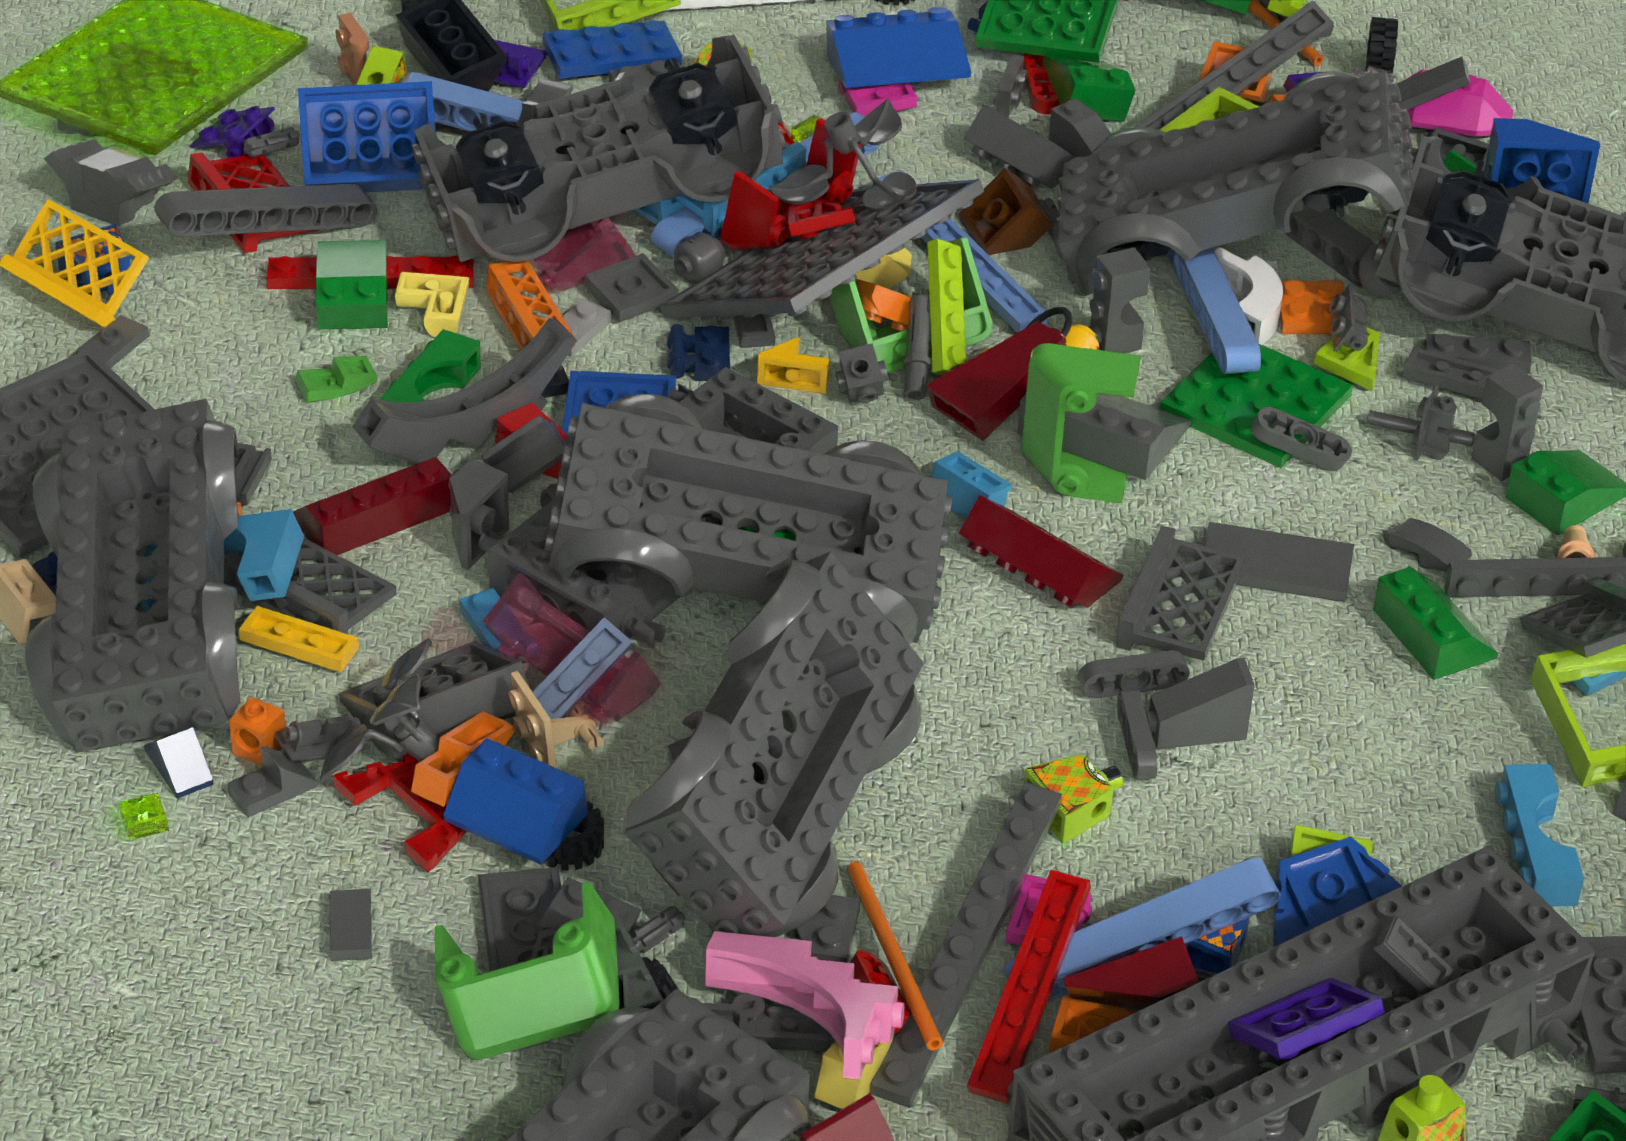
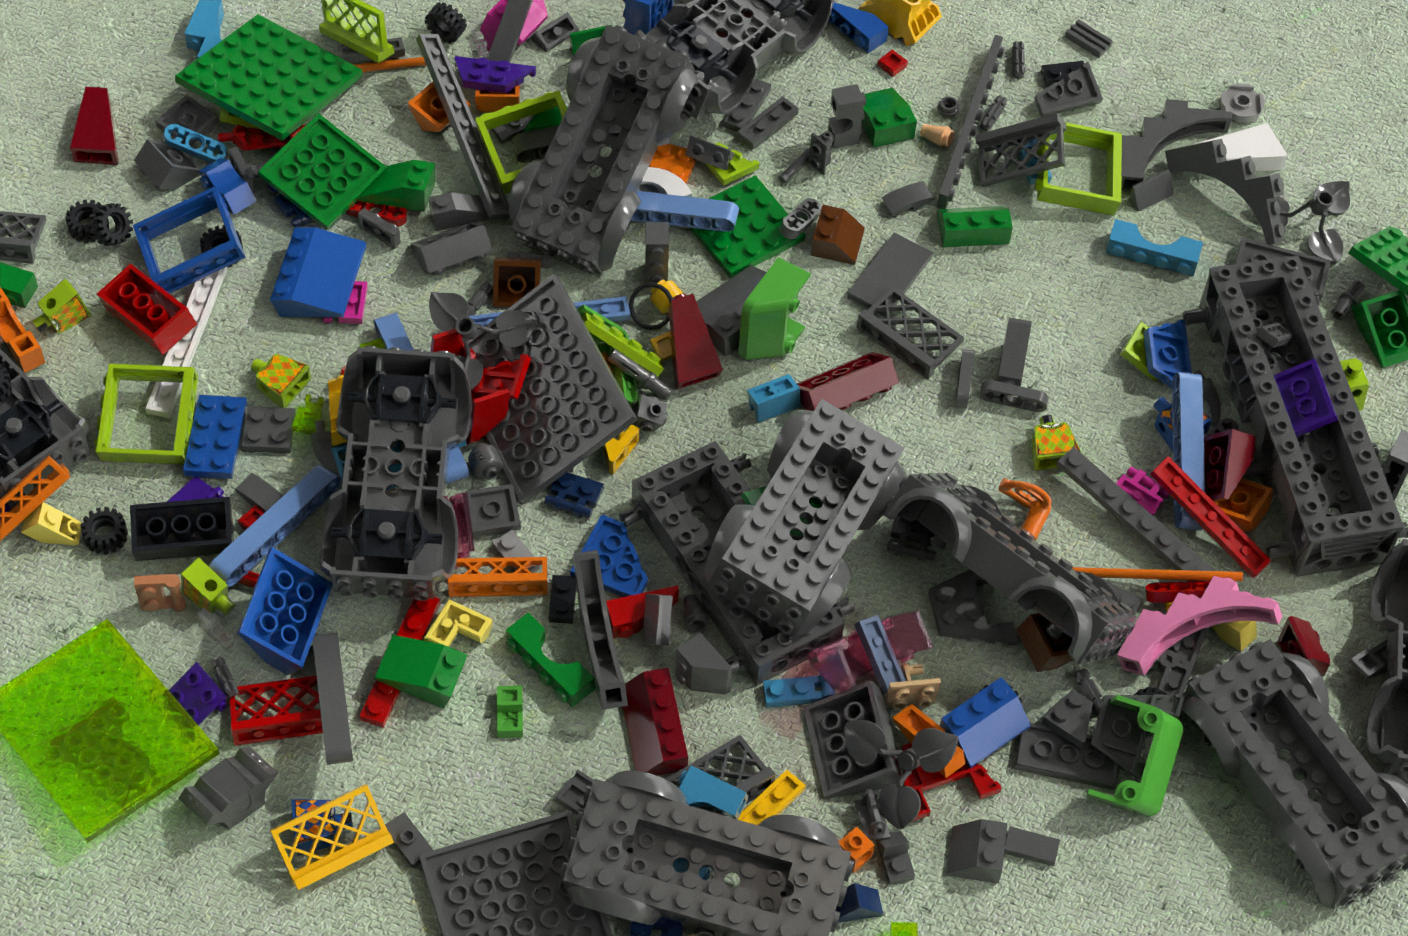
camera: 70 degrees left, 15 degrees up
none -> reddish brown slope [811,205,865,265]
none -> dark grey slope [947,819,1007,884]
none -> orange piece [998,478,1051,541]

